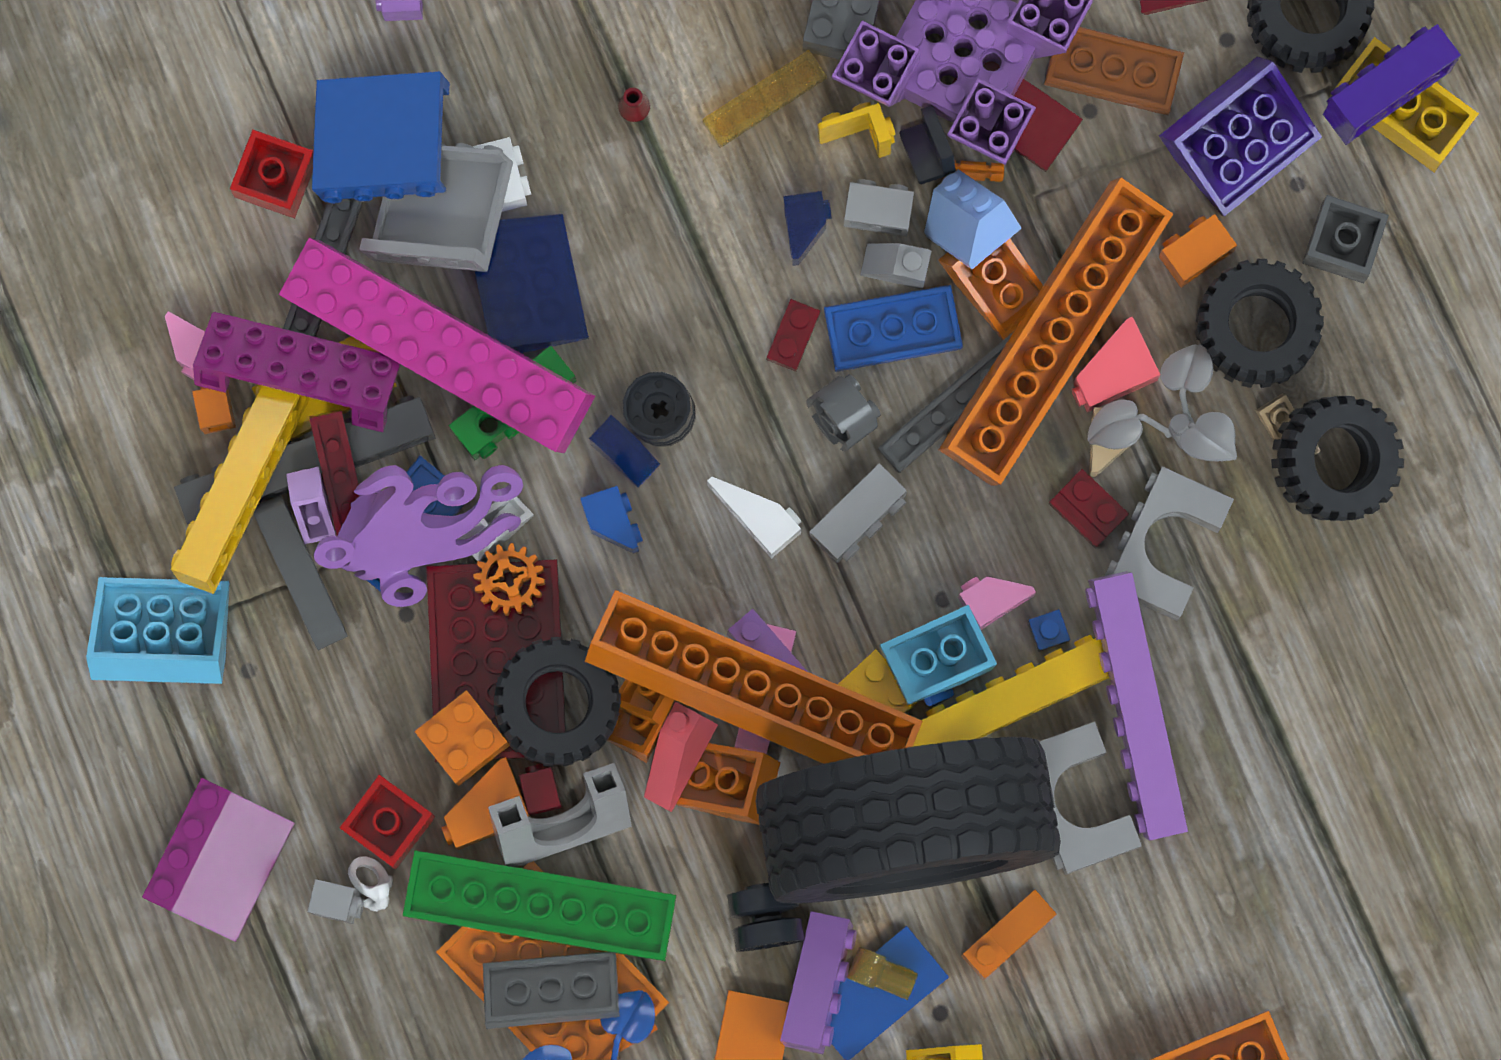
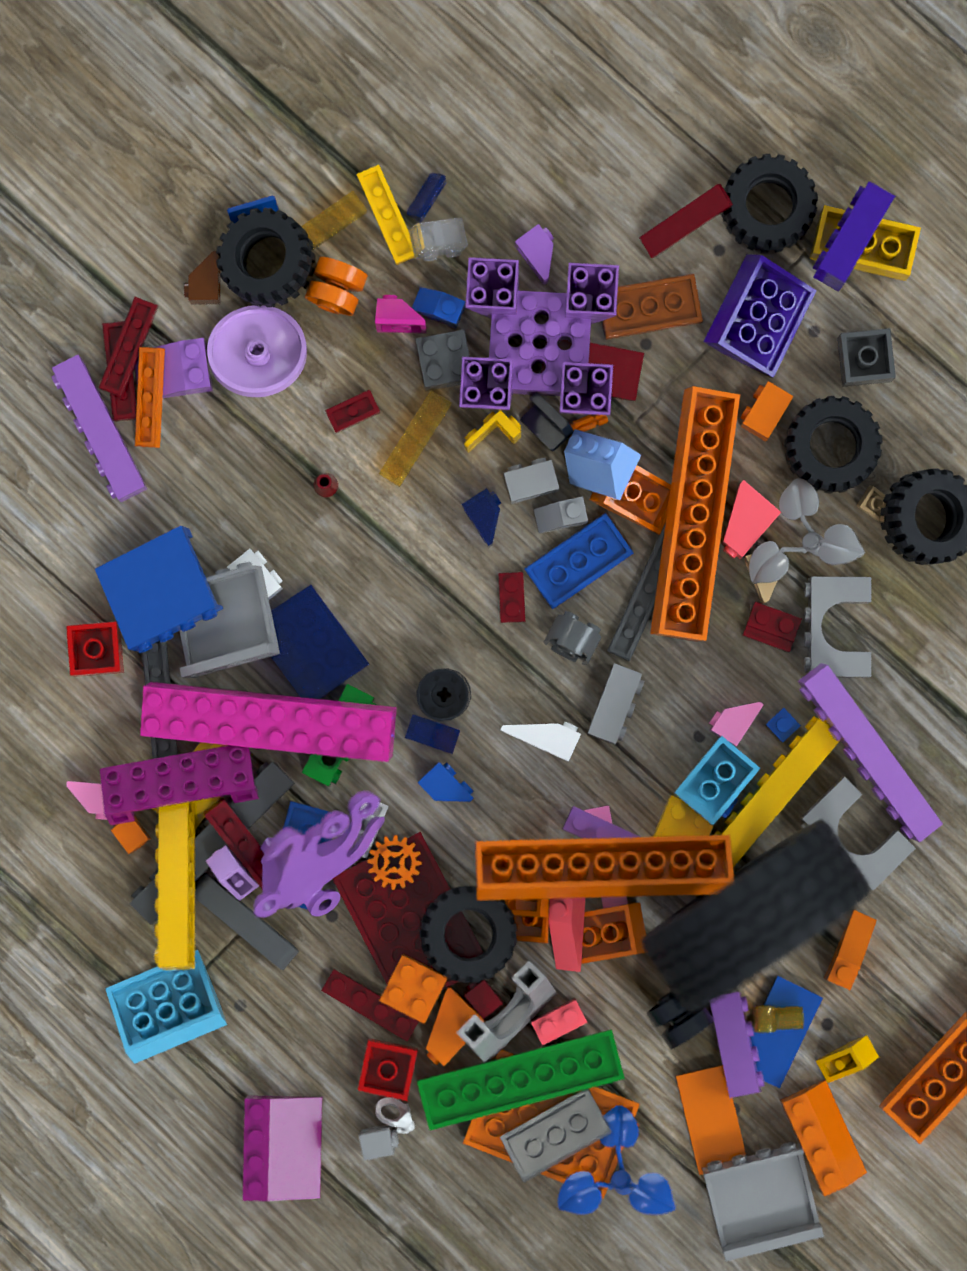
camera: 25 degrees left, 5 degrees up
none -> dark red plate [321,968,419,1042]
none -> dark red plate [325,389,380,434]
none -> coral brick [531,998,587,1045]

